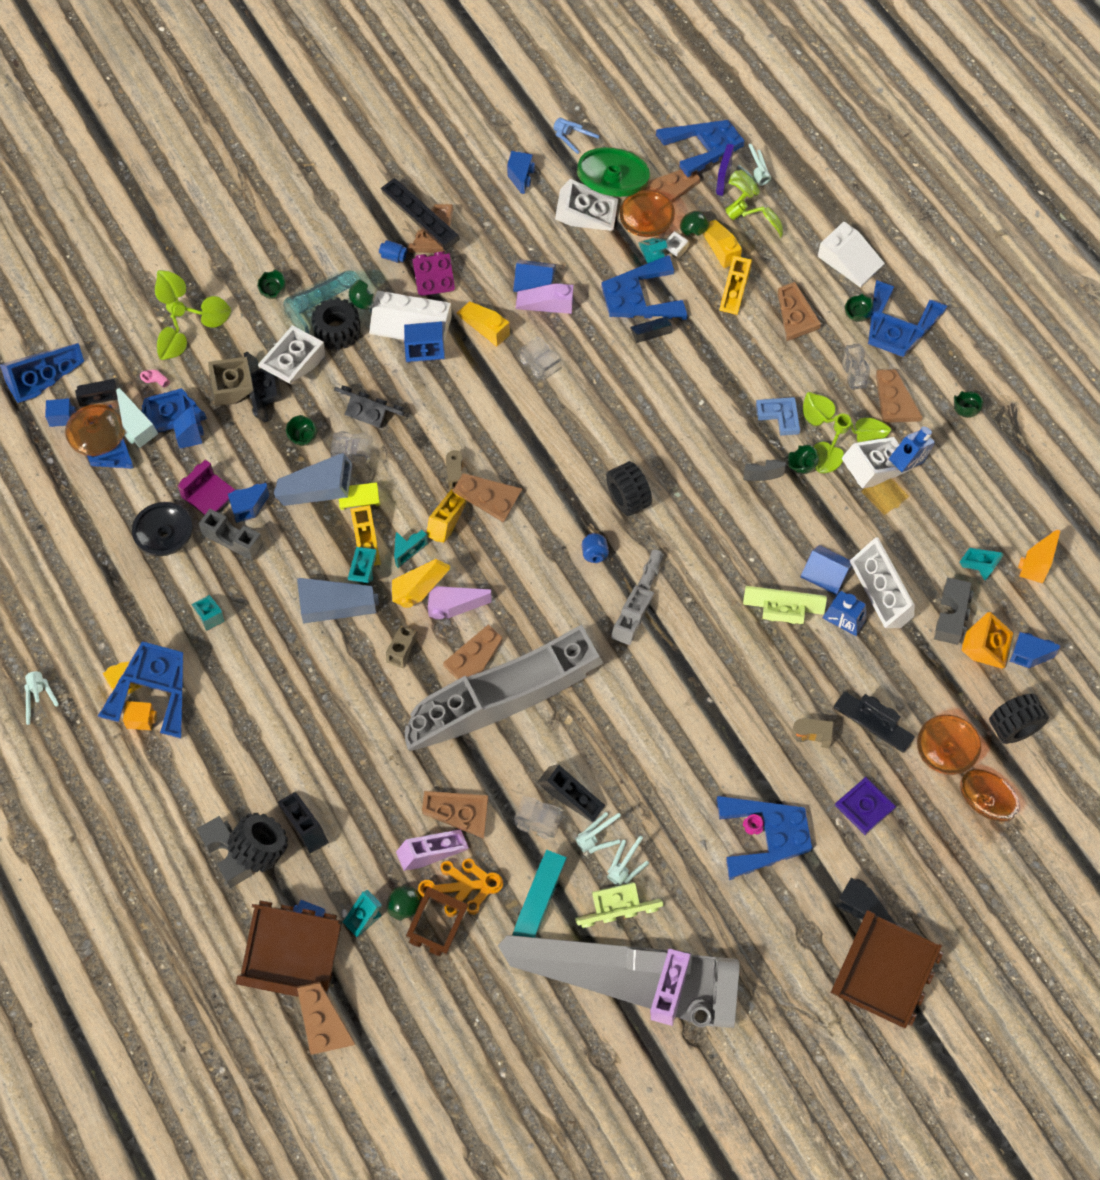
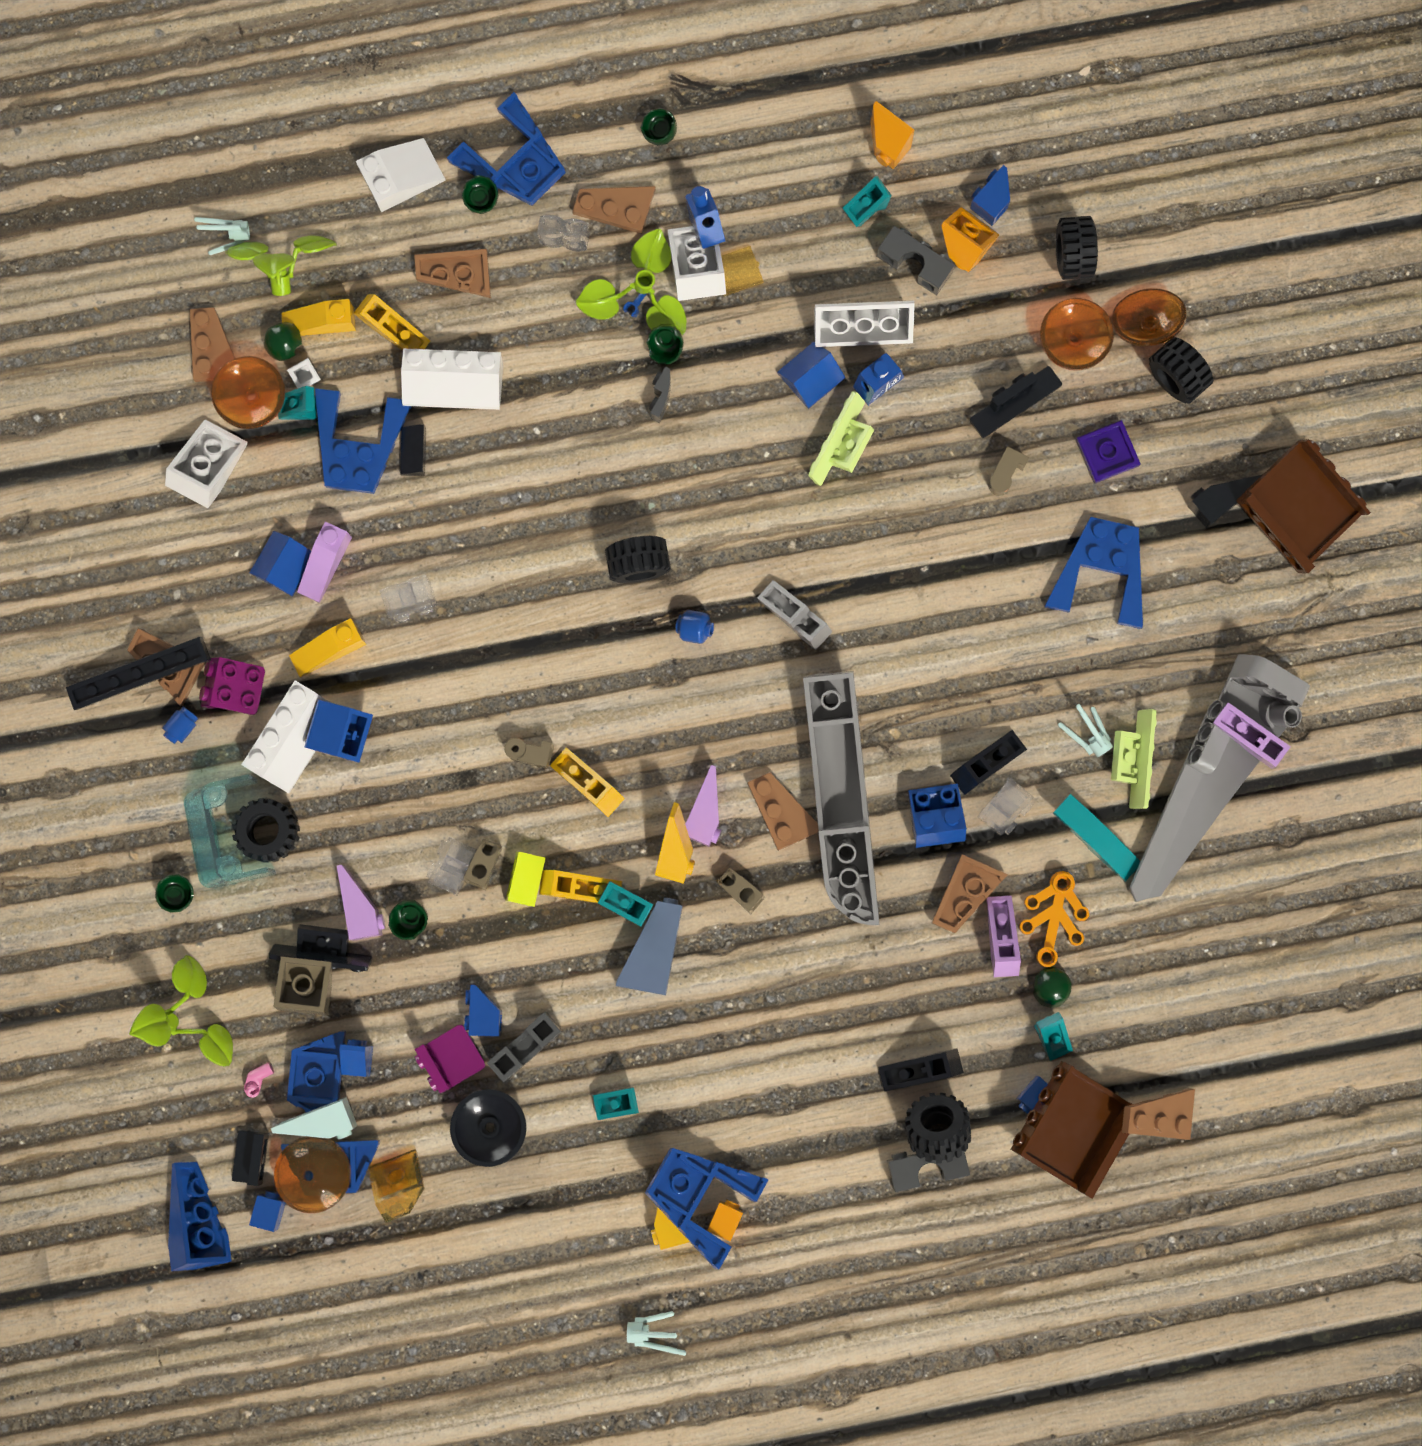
camera: 65 degrees left, 20 degrees up
white slope [258,325,325,383] -> none
sand blue slope [274,453,352,506] -> none
black bracket [334,385,409,428] -> none
dark green hair [348,280,374,310] -> none
teal slope [394,530,428,568] -> none
reddish brown window [406,887,468,957] -> none
medium nougat wing [452,473,522,522] -> none
blue slope [507,151,535,194] -> none
medium blue plant [553,117,599,154] -> none
light aqua plant [575,812,621,854] -> none
green dish [577,147,650,197] -> none
light grey pin [638,550,664,590] -> none
blue wing [656,120,744,178] -> none
dark purple tile [716,144,734,196] -> none
dark pink plate [743,814,764,835] -> none
medium blue plate [756,397,800,436] -> none
none -> lavender slope [337,865,385,941]
none -> clear yellow slope [369,1149,425,1223]
none -> white slope [401,348,503,410]
none -> dark tan leg [463,839,502,890]
none -> blue hand [623,294,646,318]
none -> blue slope [908,784,967,848]
none -> black tyre [1149,337,1214,404]

